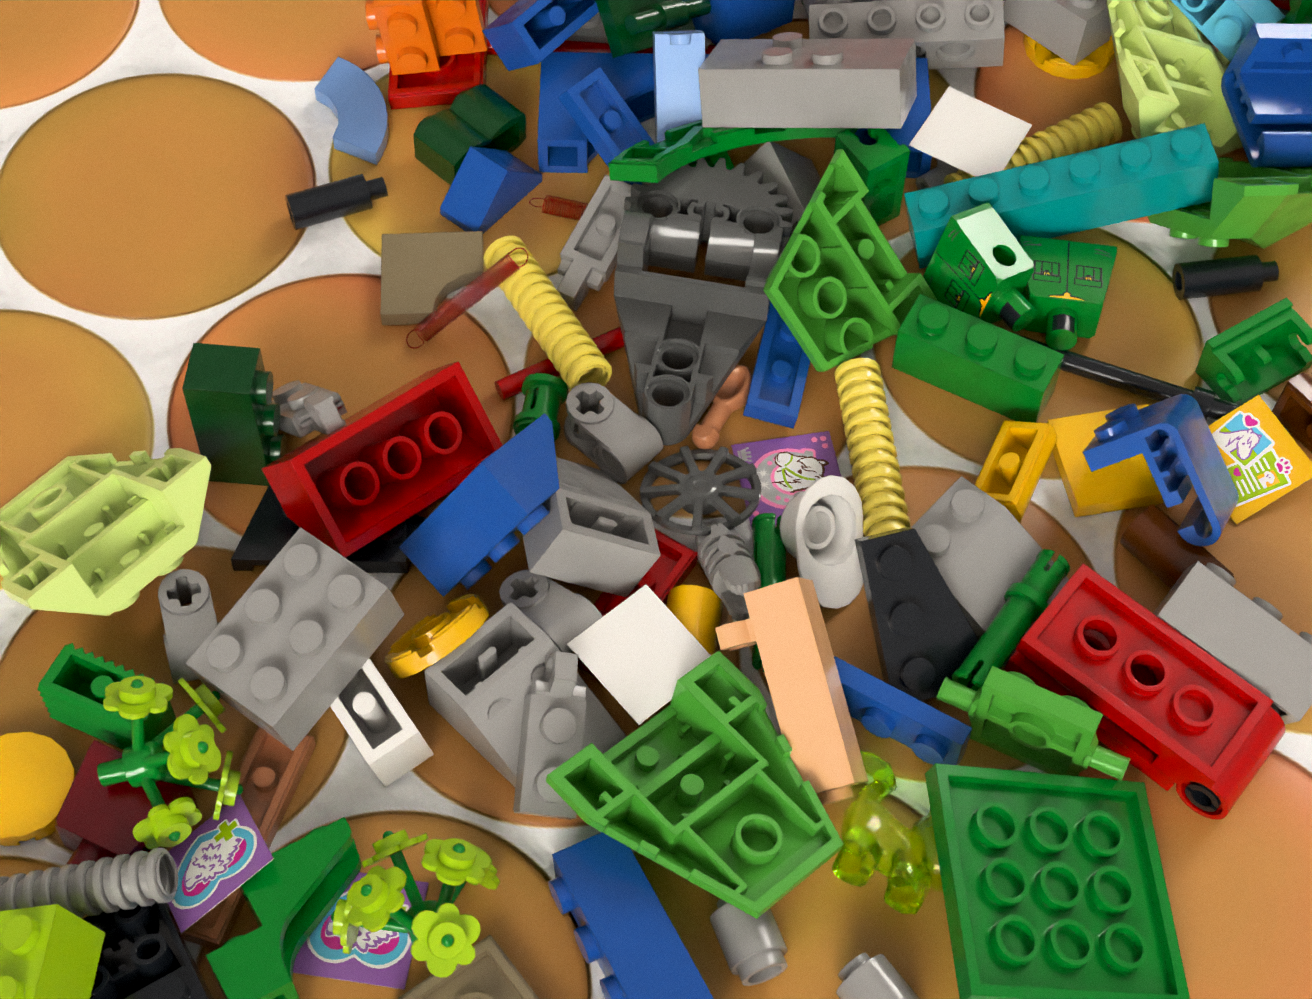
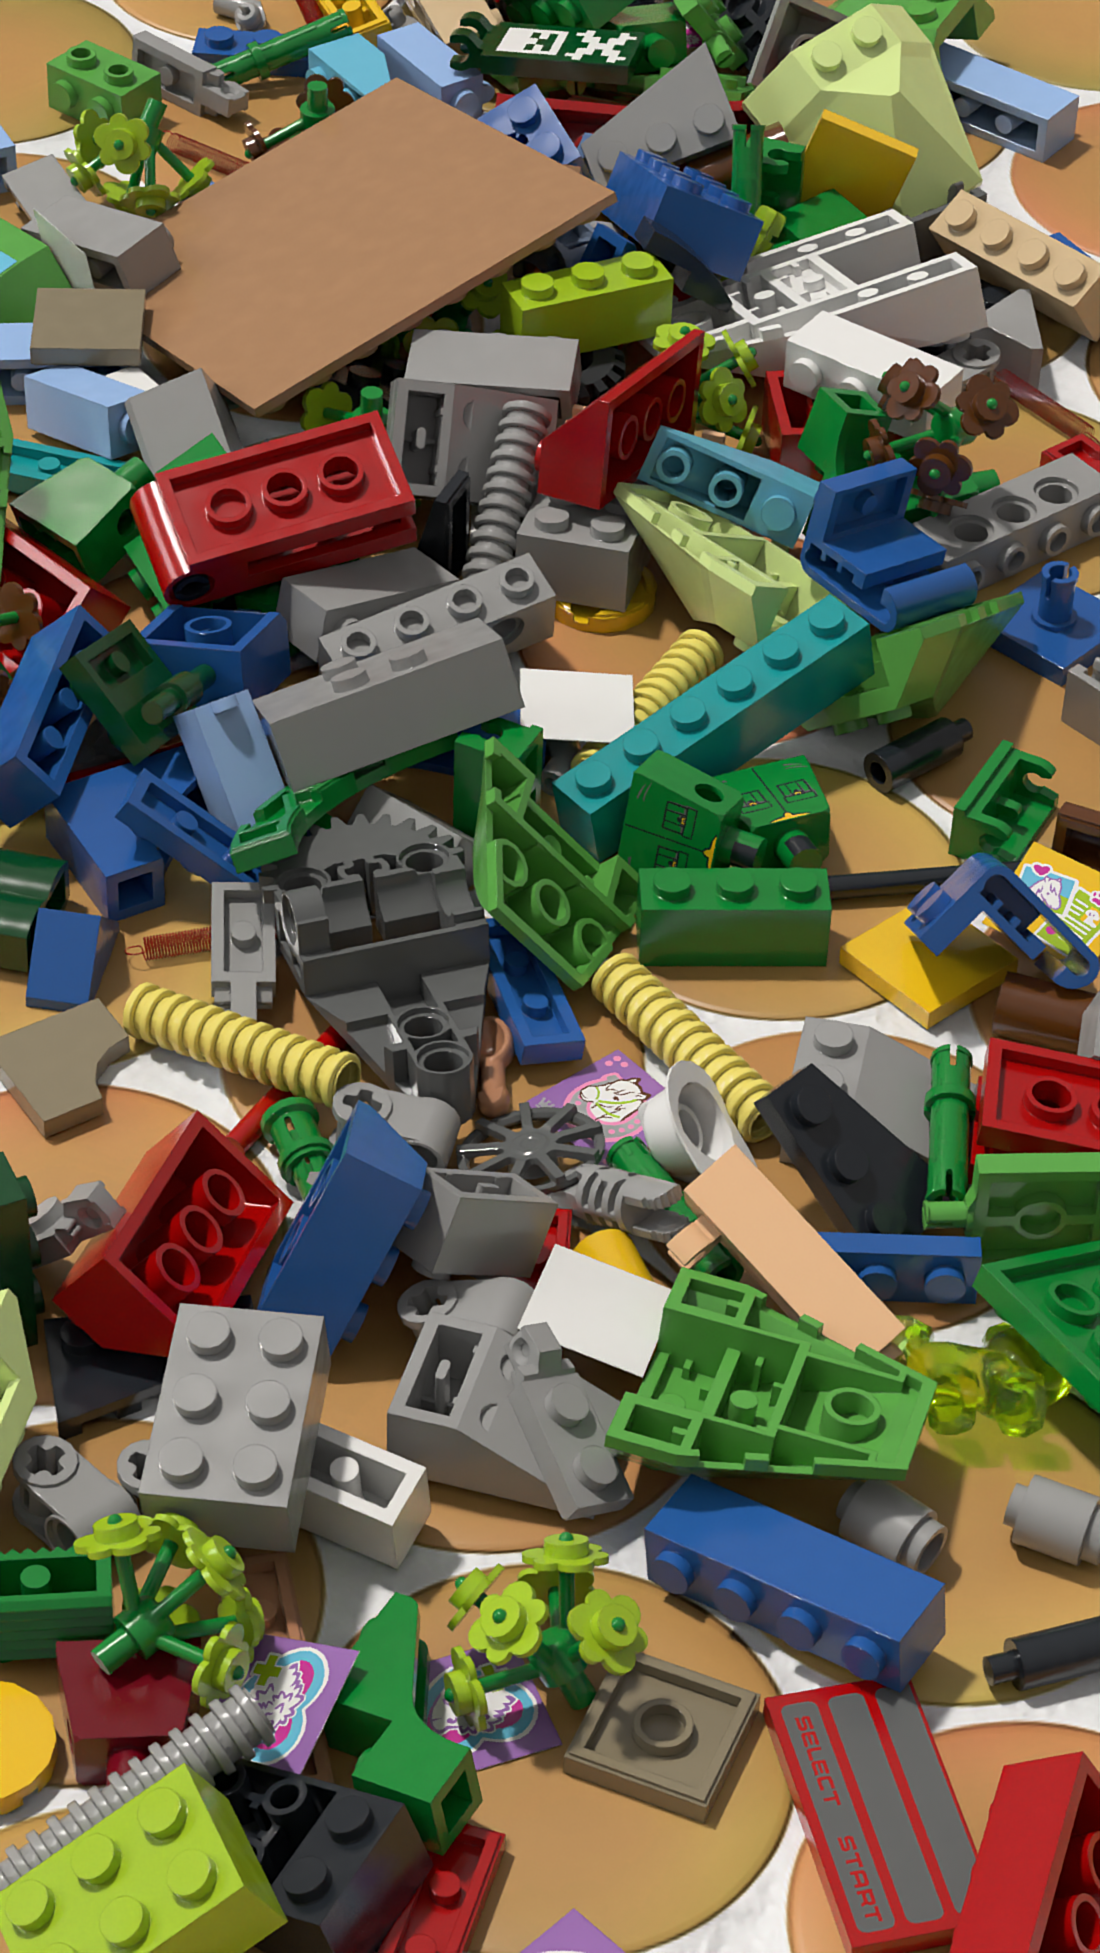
camera: 30 degrees left, 15 degrees down
yellow tile [385,594,489,678] -> none
red piece [406,247,528,349] -> none
yellow brick [974,420,1057,523] -> none

